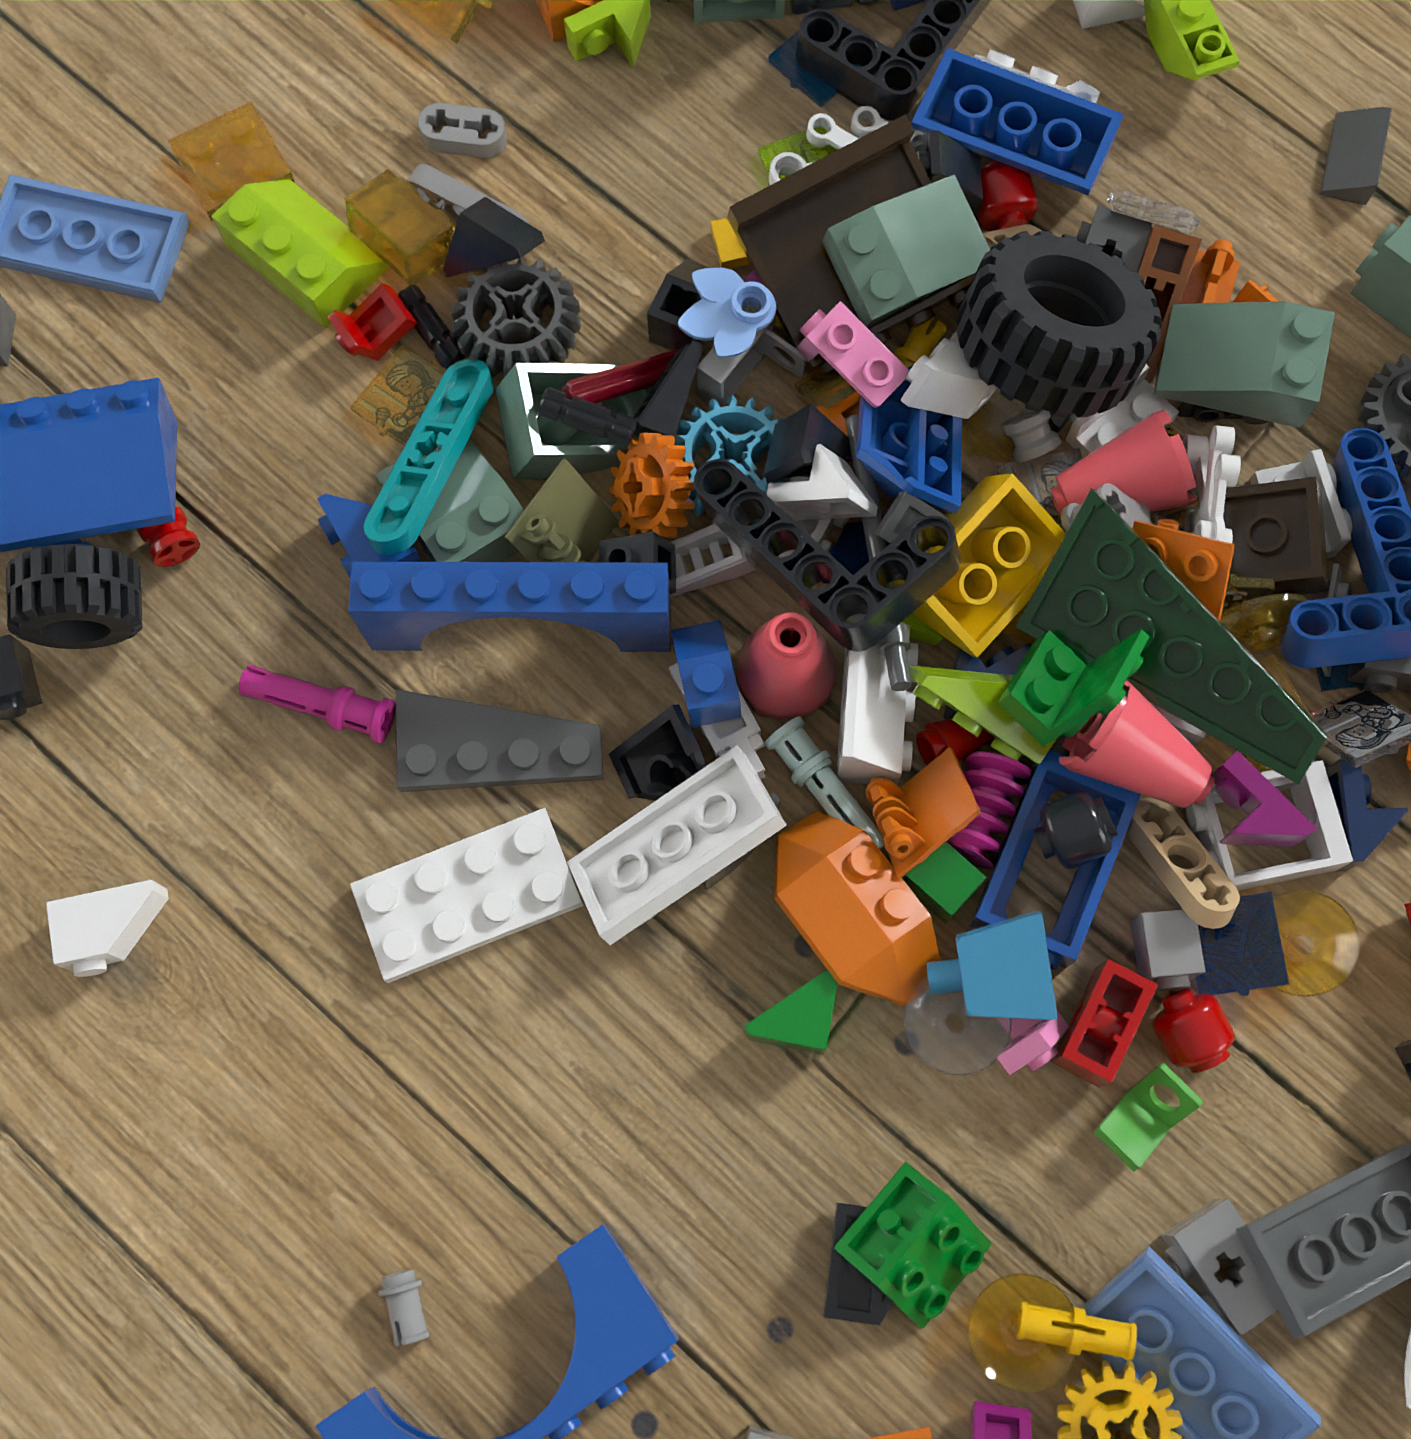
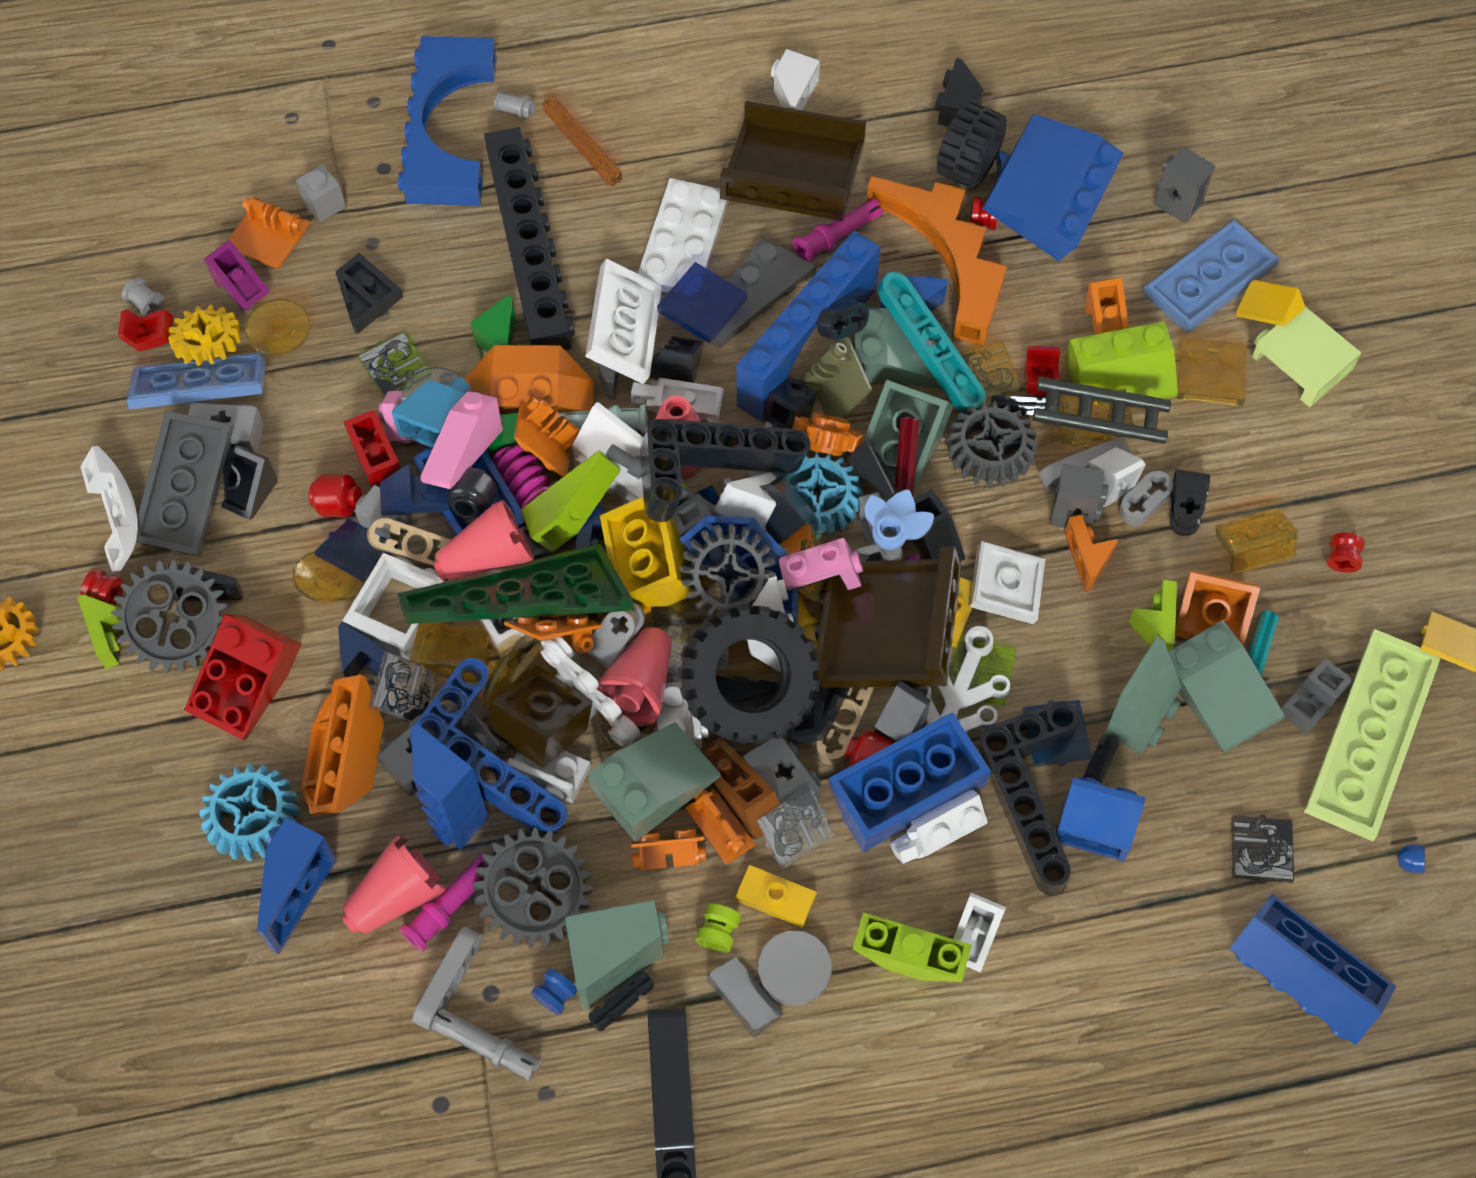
camera: 125 degrees right, 10 degrees down
black slope [443,197,545,278] -> none
black axle [538,387,637,446] -> none
blue slope [671,620,742,728] -> none
sand green slope [822,175,990,328] -> none
green bracket [834,1162,991,1329] -> none
green bracket [997,629,1150,746] -> none
yellow pin [1016,1301,1137,1361] -> none
bright green bracket [1094,1063,1203,1171] -> none
magenta slope [1211,751,1317,846] -> none
none -> black slope [221,445,278,520]
none -> piece [357,332,432,398]
none -> dark blue slope [380,465,450,516]
none -> bright pink slope [420,391,503,489]
none -> black brick [484,127,575,350]
none -> clear orange axle [542,96,622,186]
none -> clear blue tile [657,262,748,344]
none -> dark grey gear [680,524,776,616]
none -> lime wheel [695,904,741,953]
none -> dark brown panel [720,101,867,221]
none -> yellow plate [735,865,817,928]
none -> light grey tile [758,931,832,1006]
none -> black beam [817,300,869,340]
none -> orange arch [866,176,1007,346]
none -> white plate [969,541,1046,624]
none -> pearl dark grey bar [1033,377,1171,444]
none -> dark grey brick [1050,464,1109,528]
none -> orange slope [1065,515,1118,592]
none -> orange slope [1084,277,1129,335]
none -> white slope [1088,447,1146,507]
none -> black piece [1169,469,1210,536]
none -> yellow slope [1236,280,1306,326]
none -> yellowish green panel [1252,307,1361,407]

